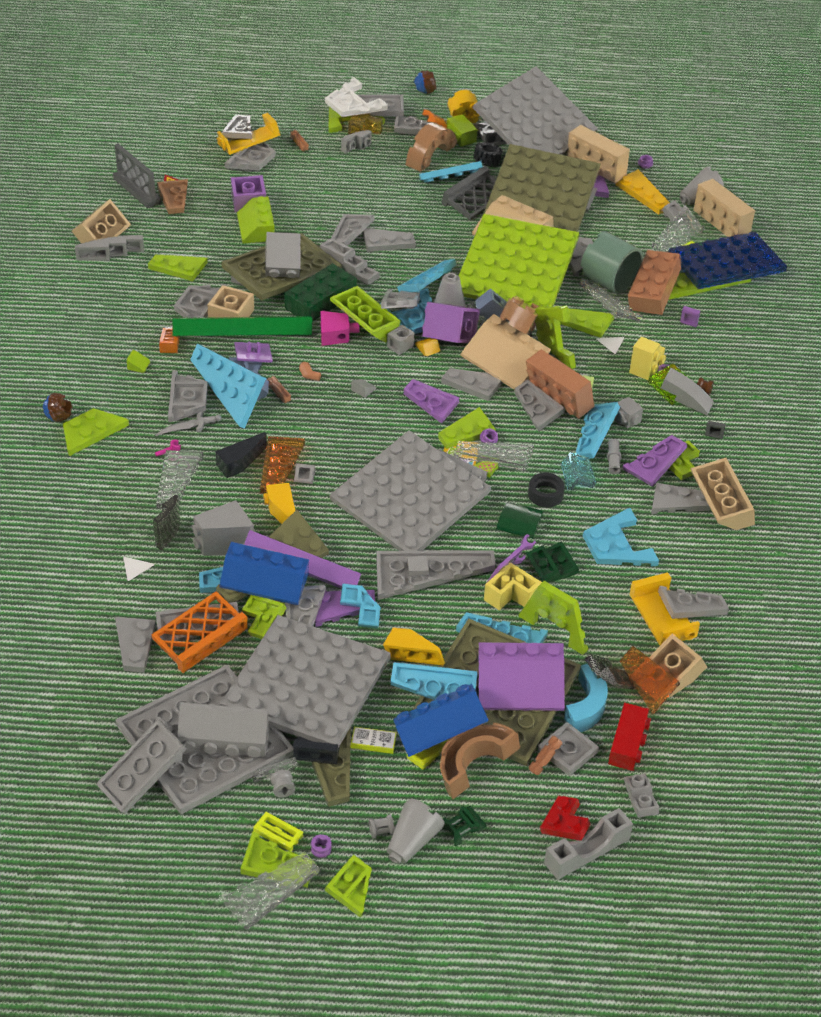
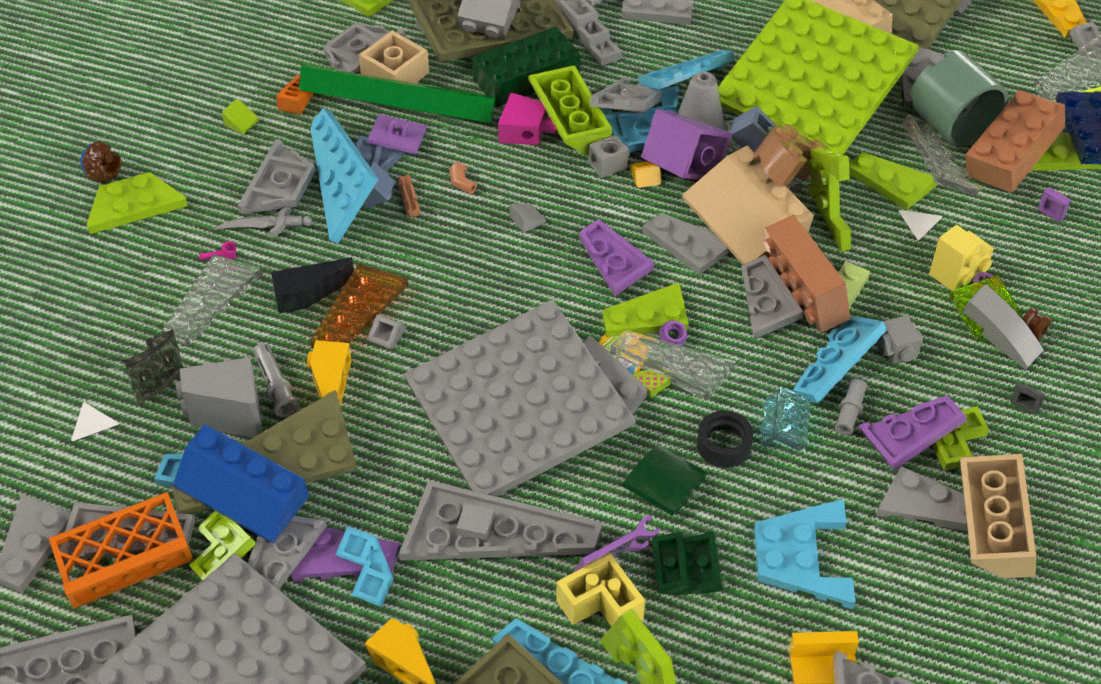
camera: 20 degrees right, 5 degrees up
medium lavender tile [244,530,361,589] -> none
none -> light grey pin [253,343,300,418]

